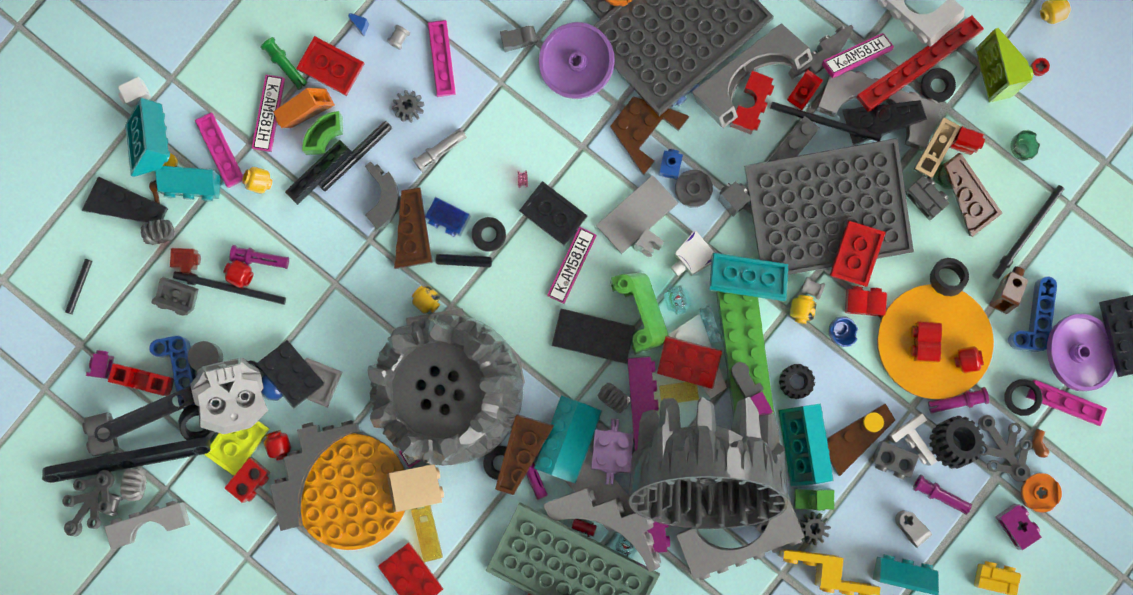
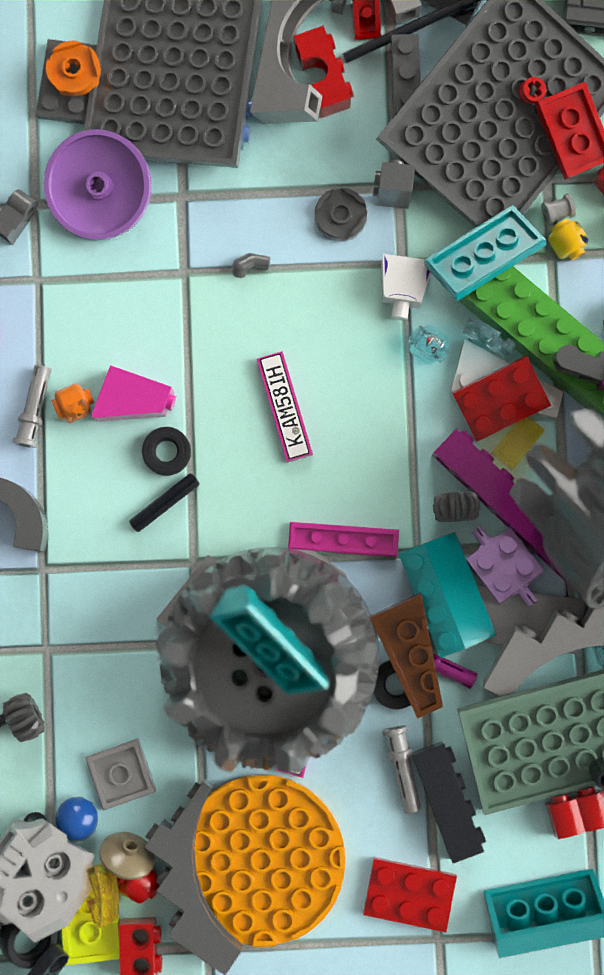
camera: 40 degrees left, 0 degrees up
black plate [257,340,324,409] -> none
tan brick [387,464,444,512] -> none
reddish brown wing [394,188,433,269] -> none
clear yellow plate [411,505,443,562] -> none
yellow head [412,285,440,314] -> none
clear blue brick [425,197,471,237] -> none
clear pink bush [518,170,528,188] -> none
black plate [519,181,588,246] -> none
black plate [552,309,635,364] -> none
dark red pin [572,519,597,537] -> none
light grey tile [596,175,678,254] -> none
reddish brown wing [610,96,689,175] -> none
bright green windscreen [610,272,668,355] -> none
light grey hinge [634,229,664,257] -> none
blue brick [659,149,683,180] -> none
none -> dark grey gear [3,693,45,743]
none -> orange head [51,383,94,423]
none -> clear yellow slope [86,864,119,929]
none -> dark pink slope [91,365,176,422]
none -> dark tan dish [99,832,155,880]
none -> teal slope [209,585,329,695]
none -> dark grey arm [232,253,271,278]
none -> dark pink tile [288,522,399,558]
none -> light grey pin [382,725,422,813]
none -> black brick [411,741,486,864]
none -> red bush [519,77,546,105]

